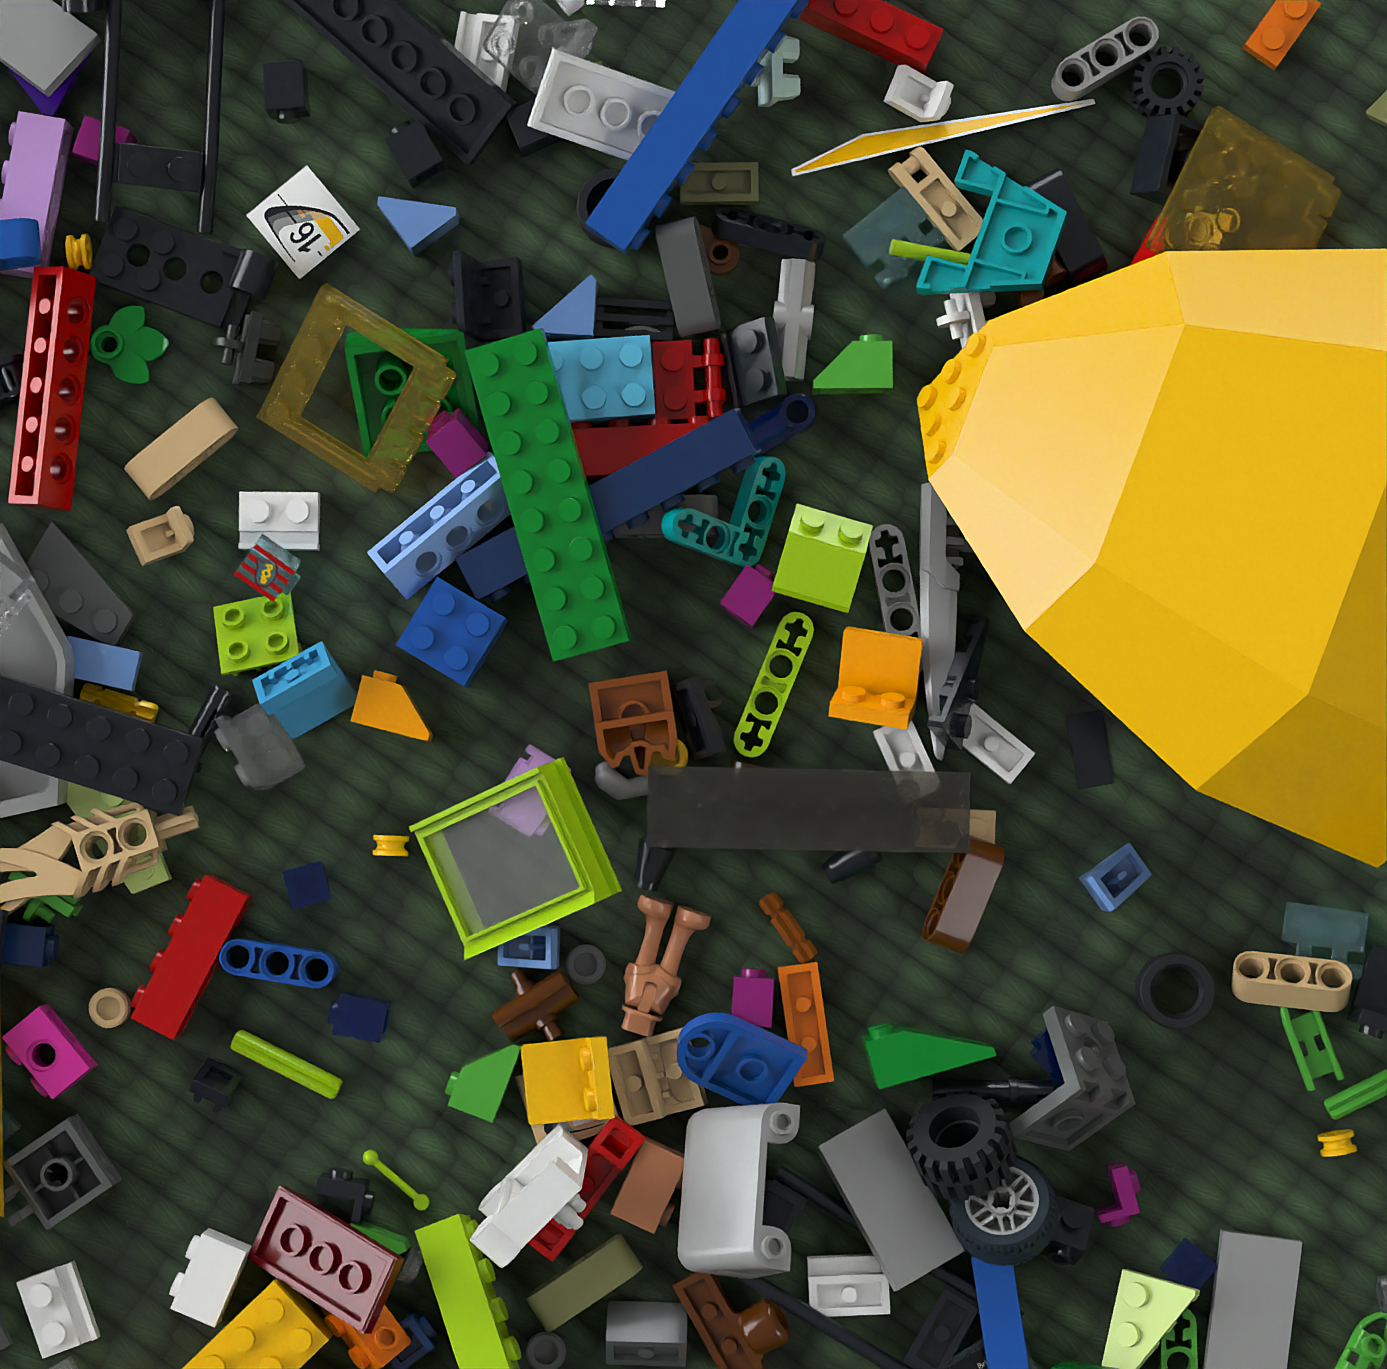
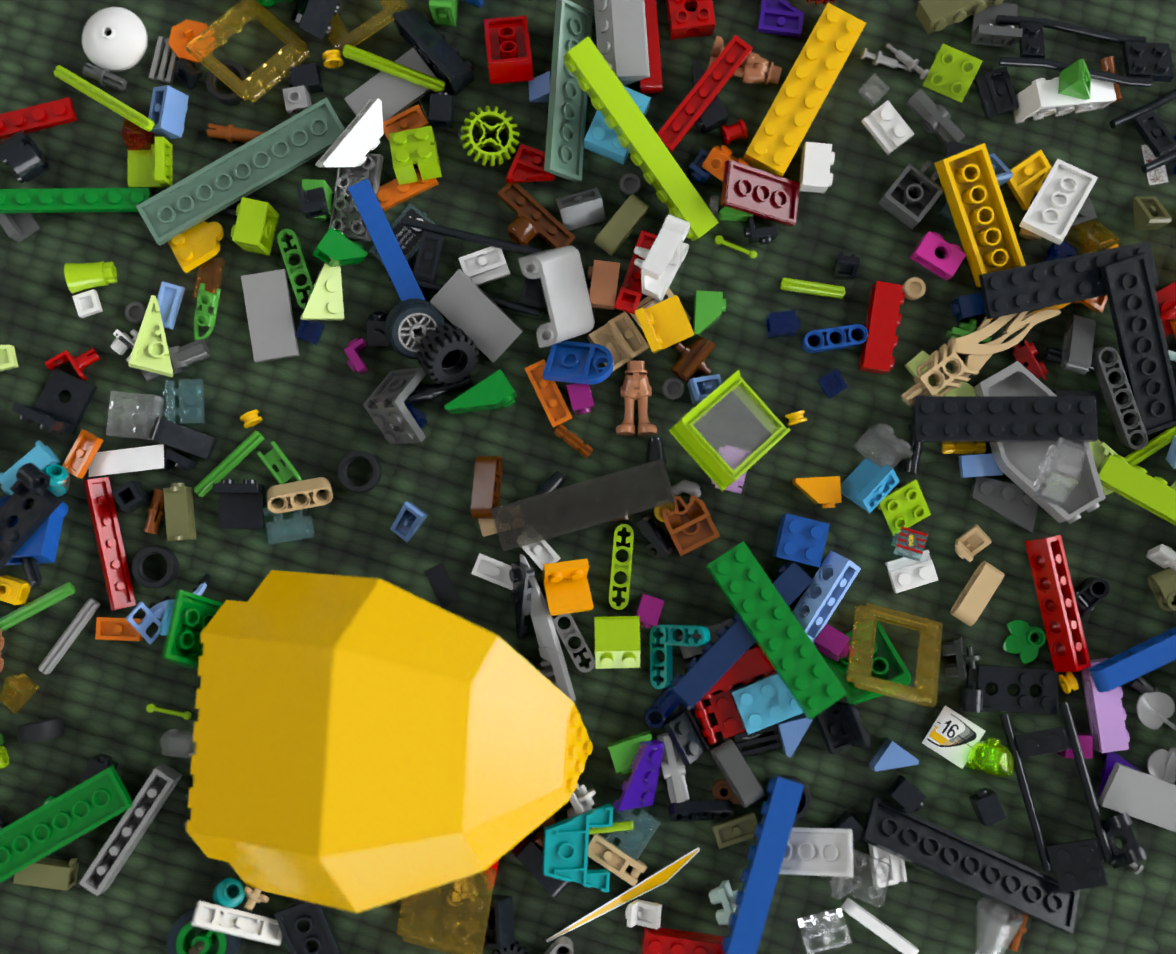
camera: 160 degrees right, 0 degrees up
none -> dark purple wing [613,740,665,811]
none -> clear neon green cylinder [966,738,1014,777]

